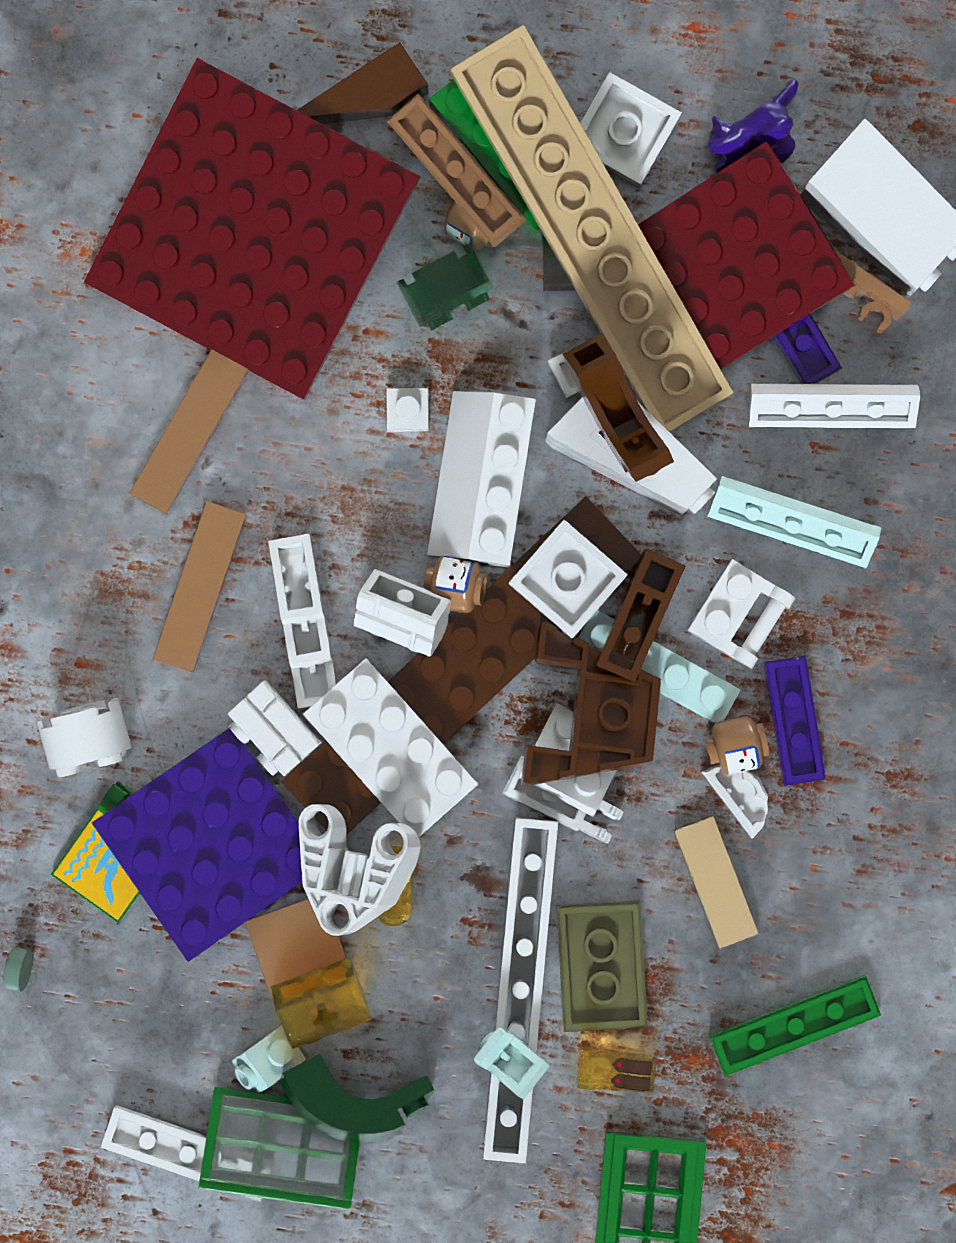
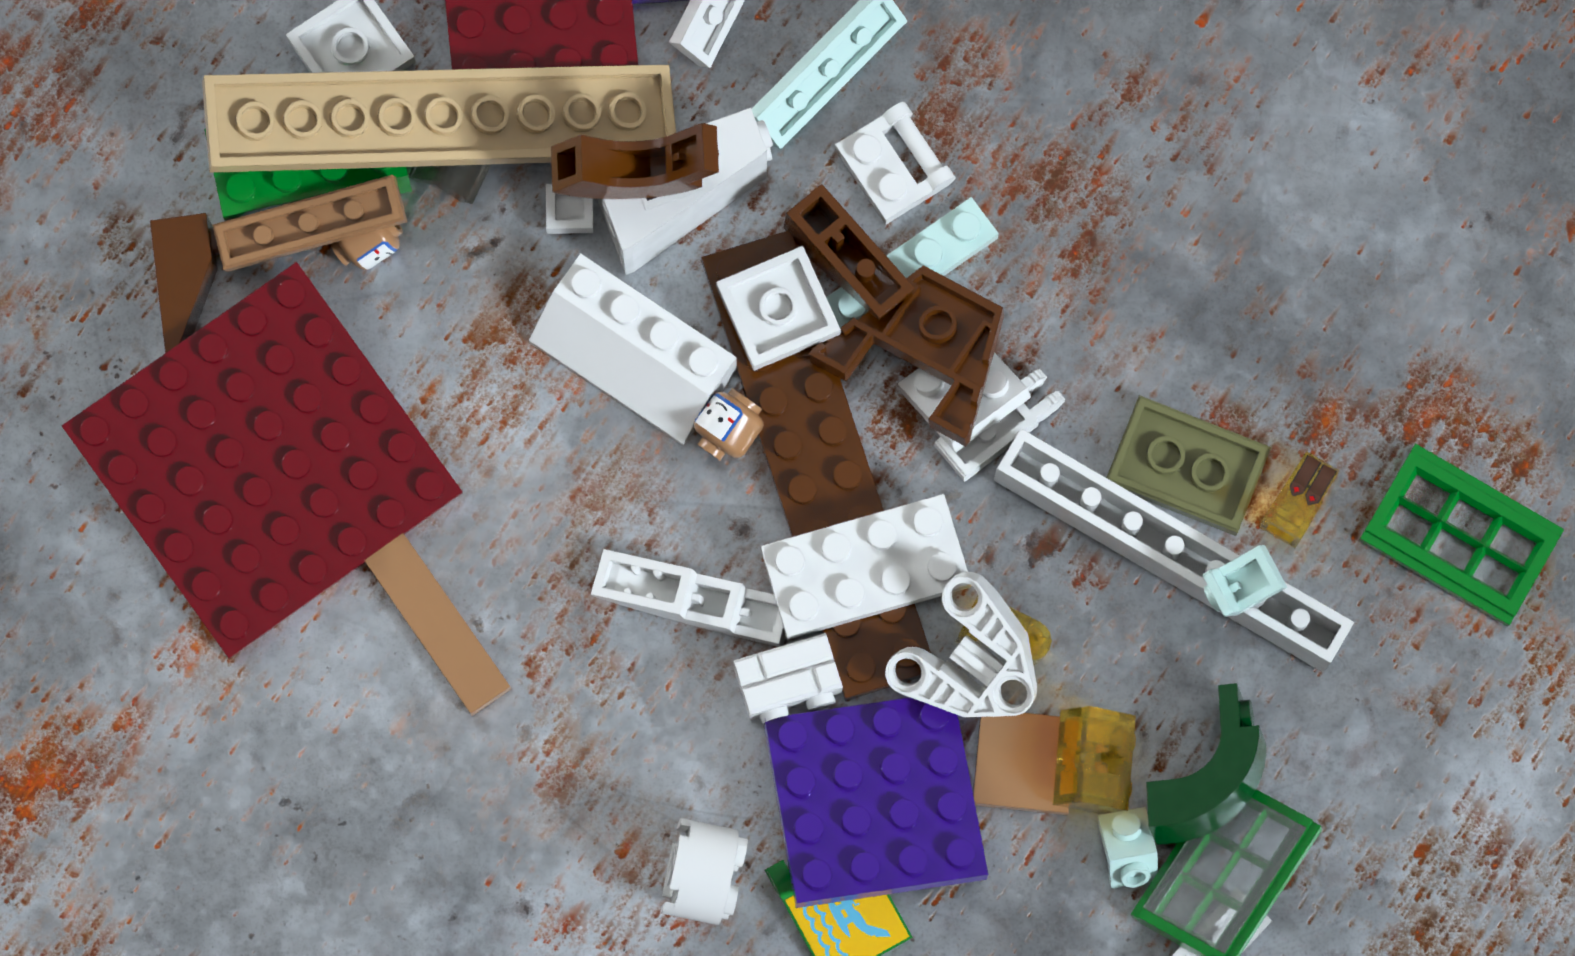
camera: 65 degrees left, 10 degrees down
medium nougat tile [153,501,247,673] -> none
white brick [354,569,451,657] -> none
white plate [386,388,429,432] -> none
clear green brick [396,243,494,331] -> none
tan tile [673,816,759,949] -> none
white tile [701,764,768,839] -> none
medium nougat head [705,716,769,775] -> none
green tile [709,975,882,1076] -> none
dark purple tile [763,655,826,786] -> none

